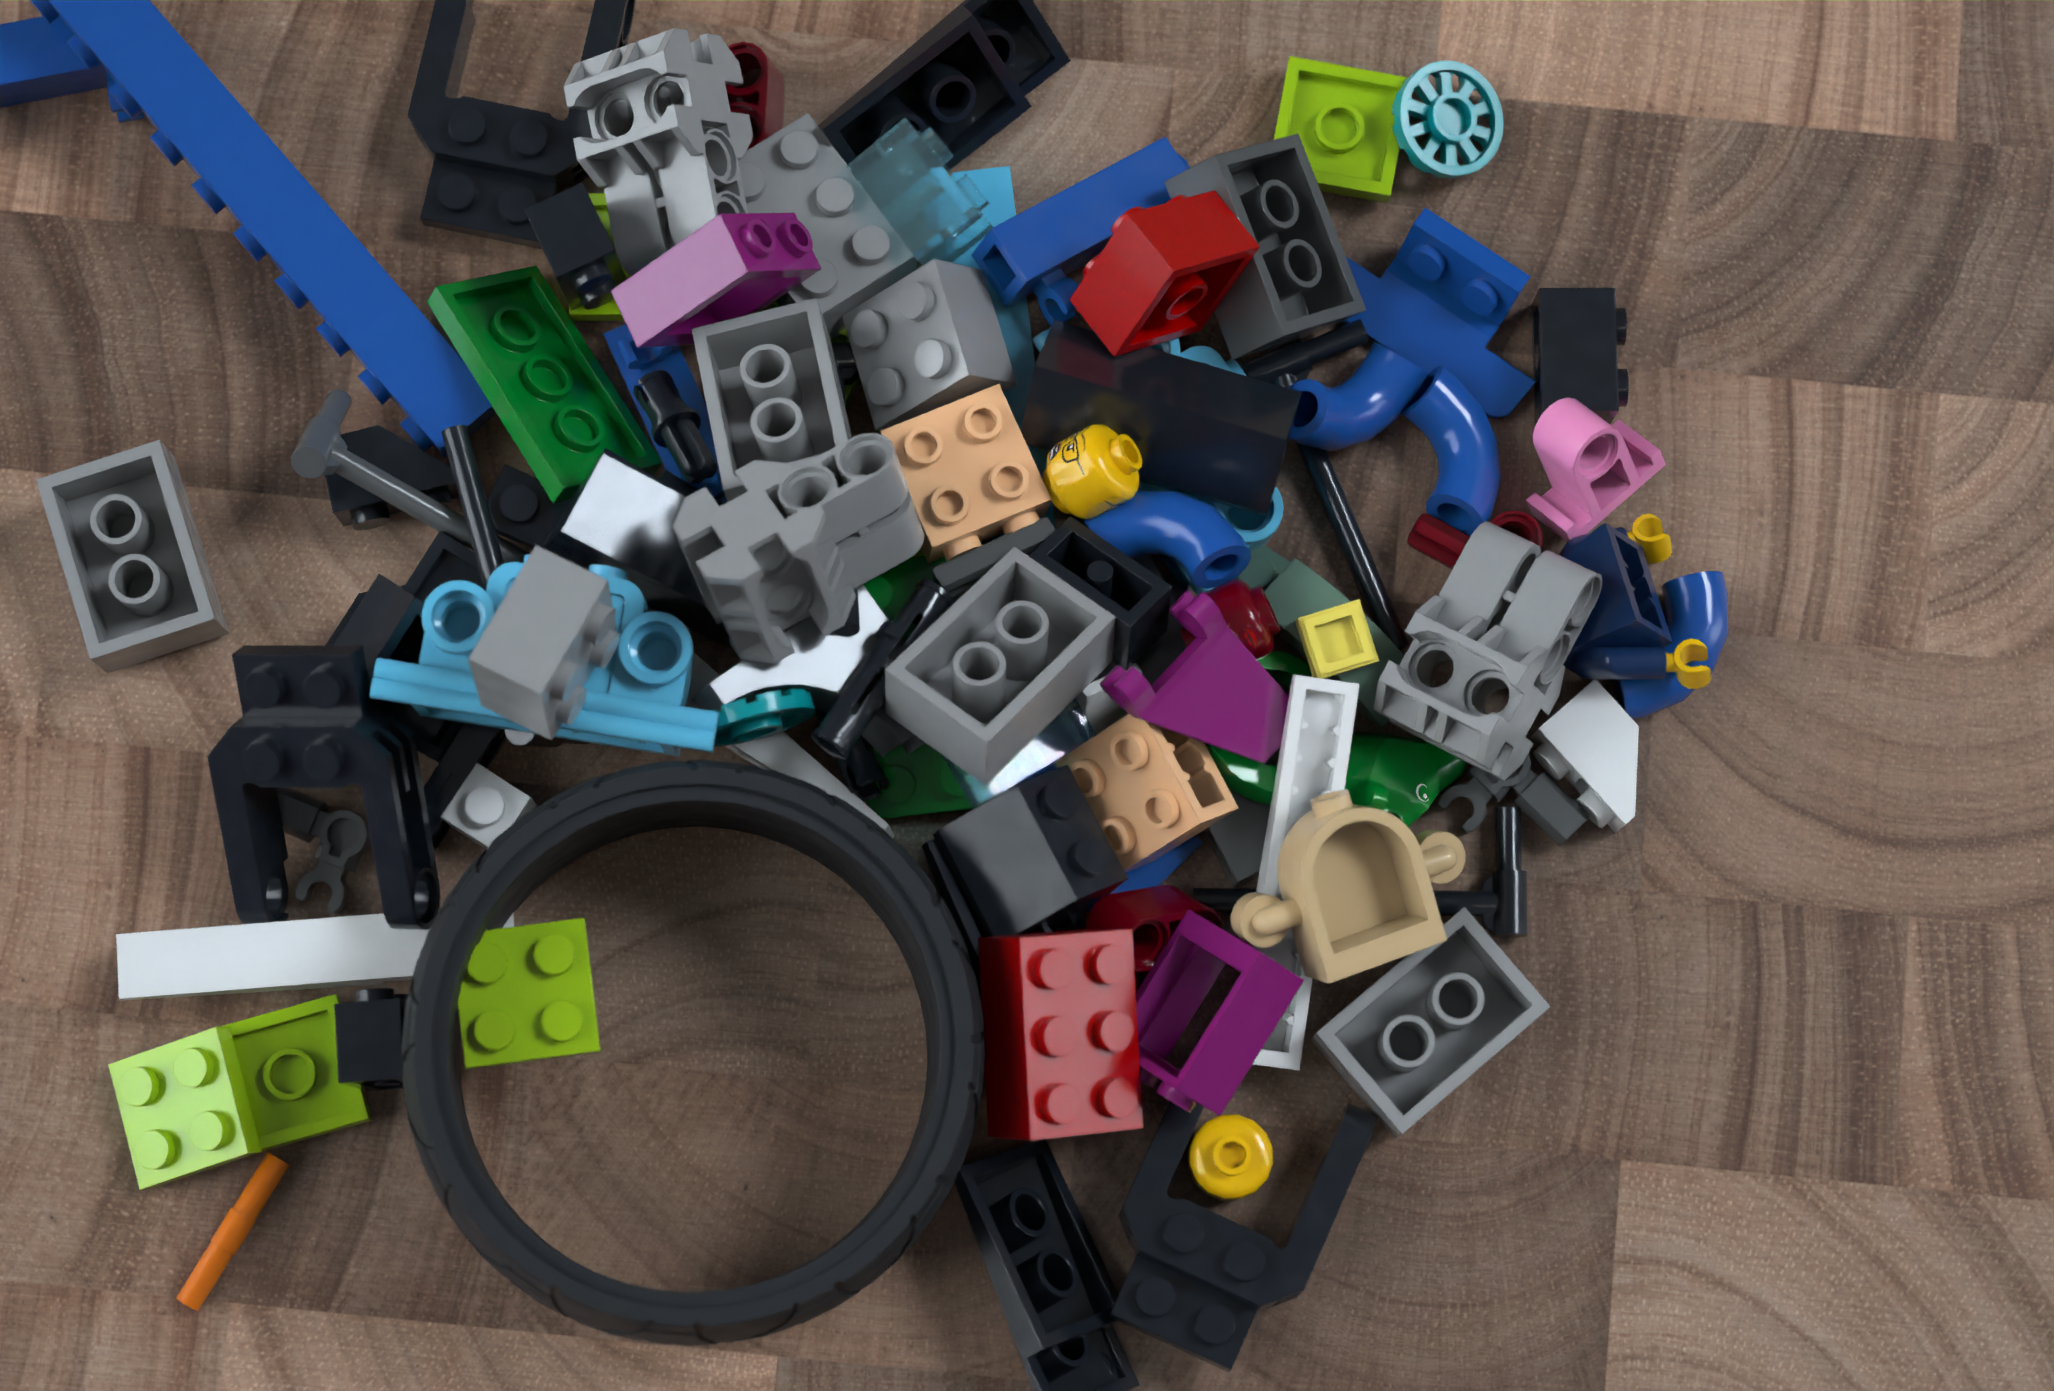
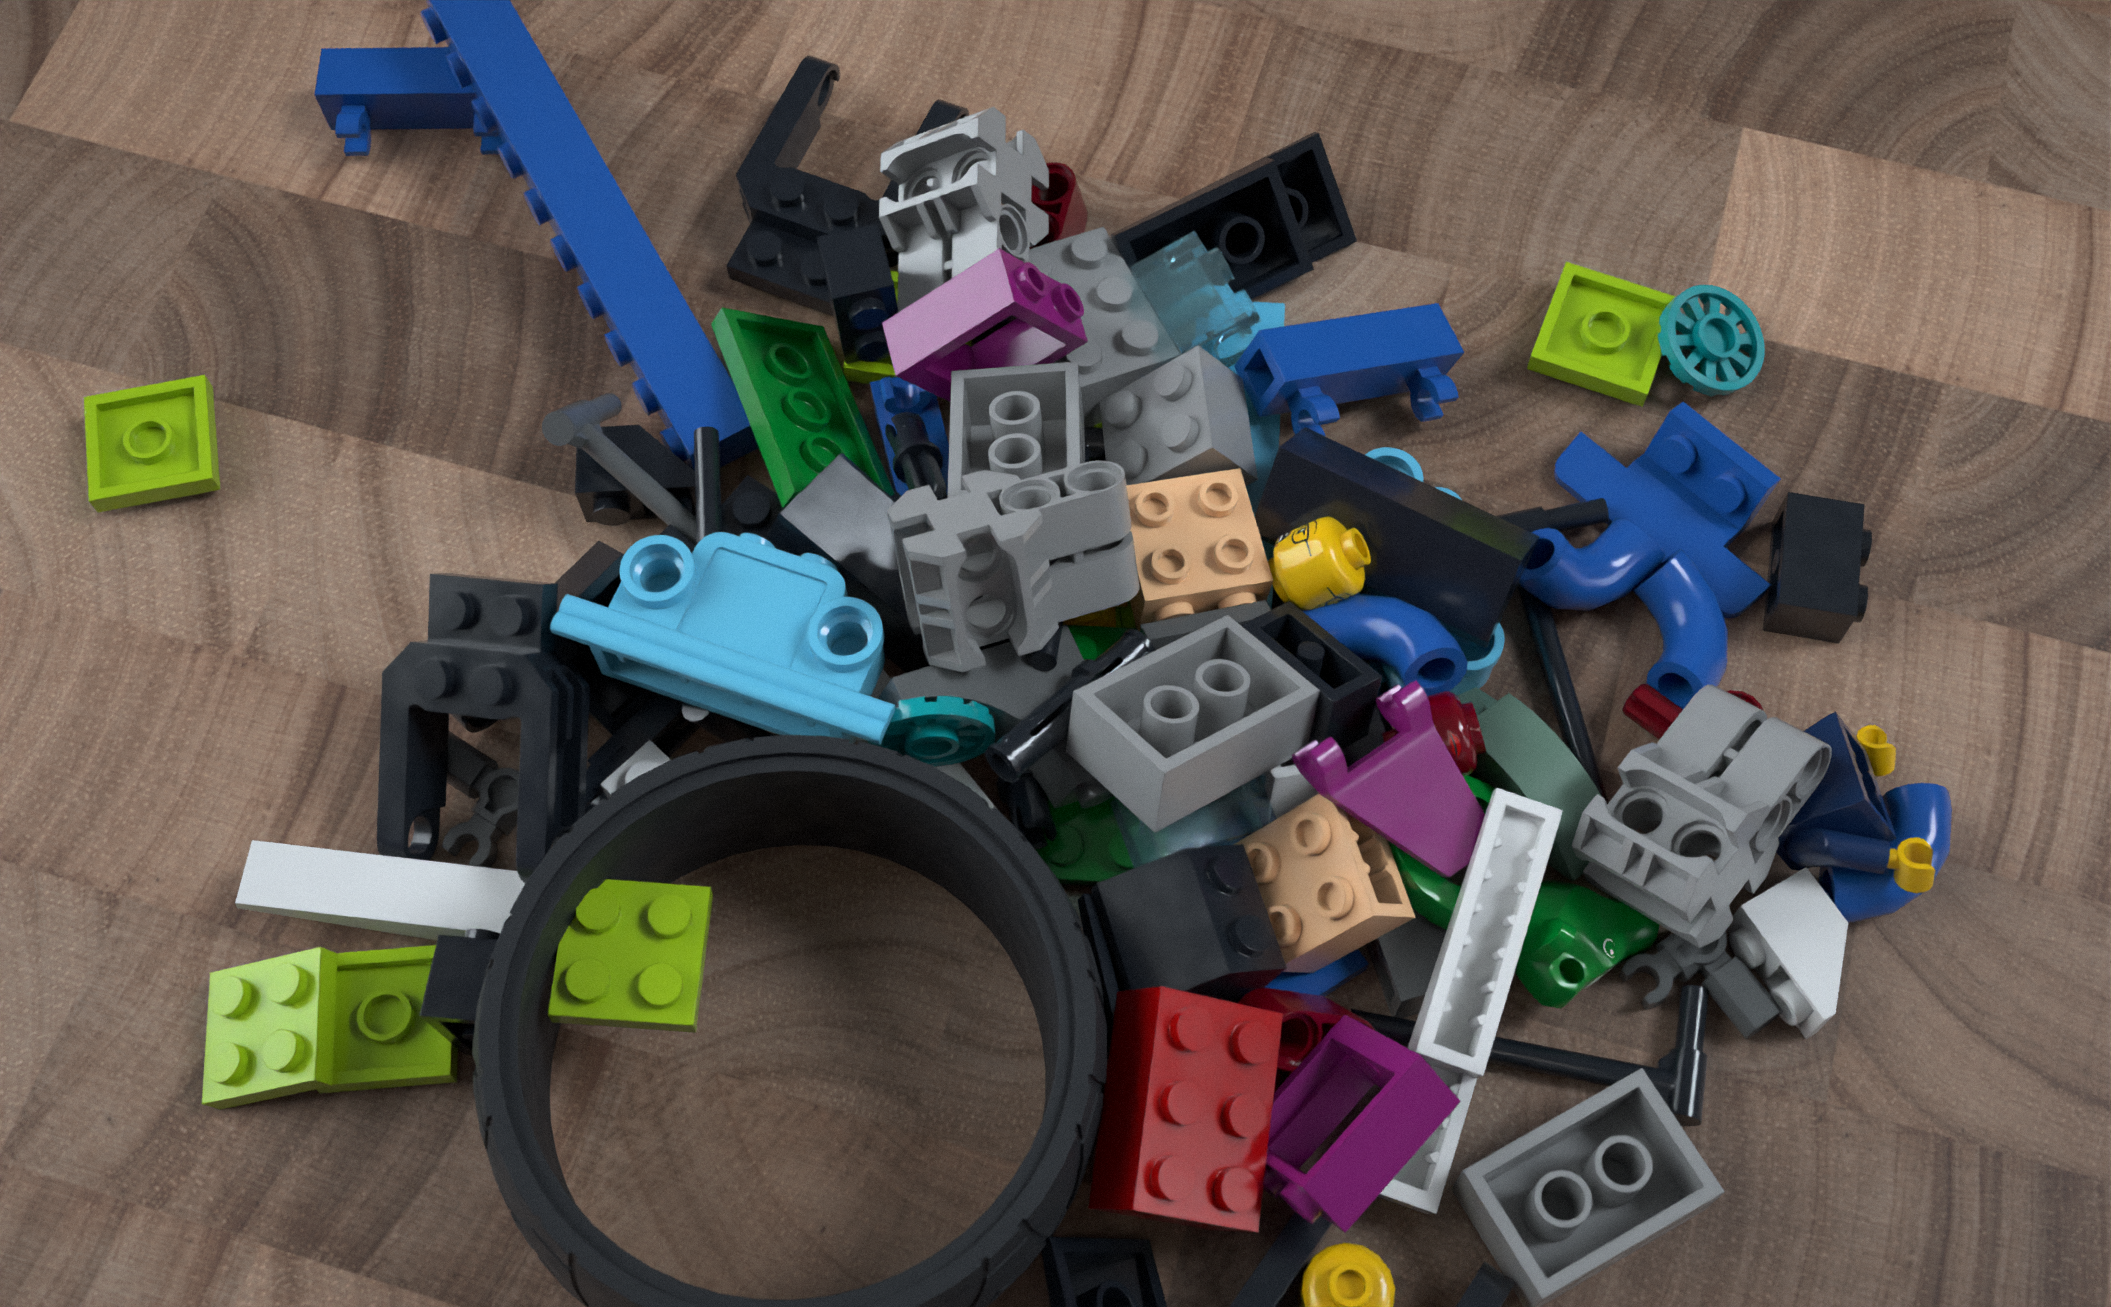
camera: 15 degrees right, 15 degrees down
light grey brick [36,440,229,673] -> none
orange piece [176,1152,290,1311] -> none
light grey brick [468,545,620,741] -> none
red brick [1070,190,1260,357] -> none
dark grey brick [1164,134,1366,359] -> none
tan piece [1231,790,1466,984] -> none
light yellow tile [1295,599,1379,679] -> none
bright pink pin [1526,397,1666,541] -> none

